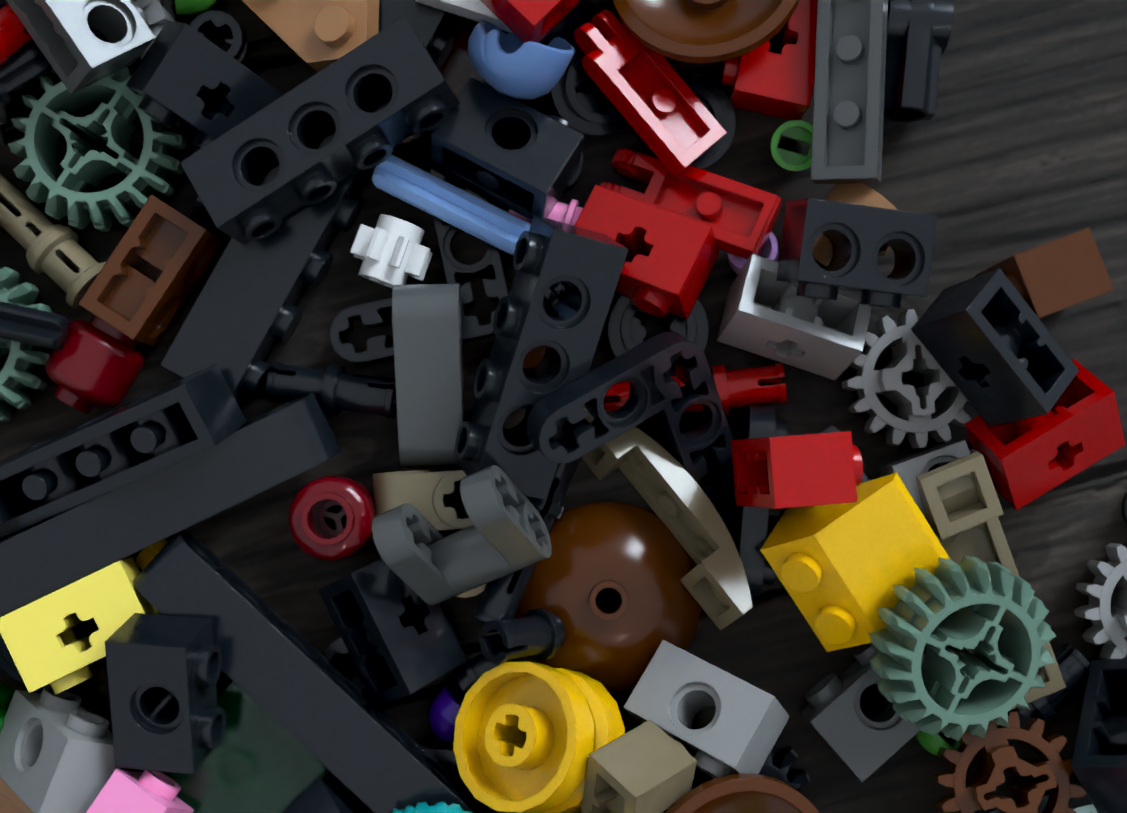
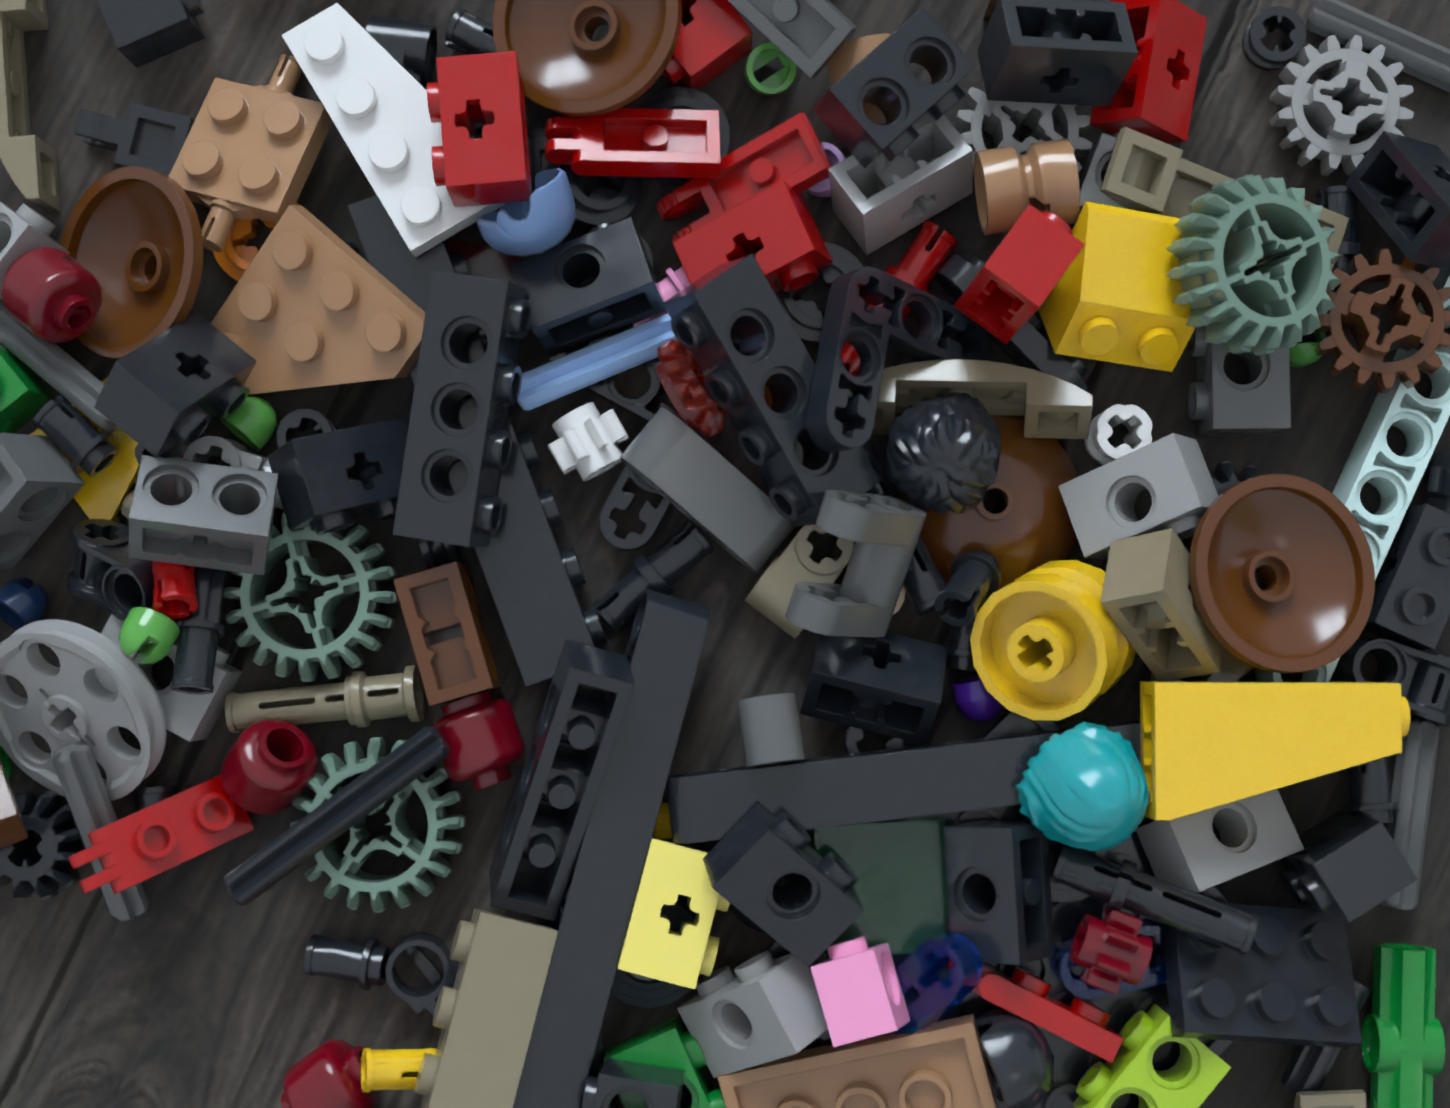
camera: 45 degrees left, 0 degrees up
dark red head [288,476,376,561] -> none
none -> clear red gear [656,339,725,438]
none -> dark grey piece [737,693,805,767]
none -> black hair [884,392,1002,514]
none -> medium nougat wheel [973,138,1080,236]
none -> white bush [1084,404,1153,465]

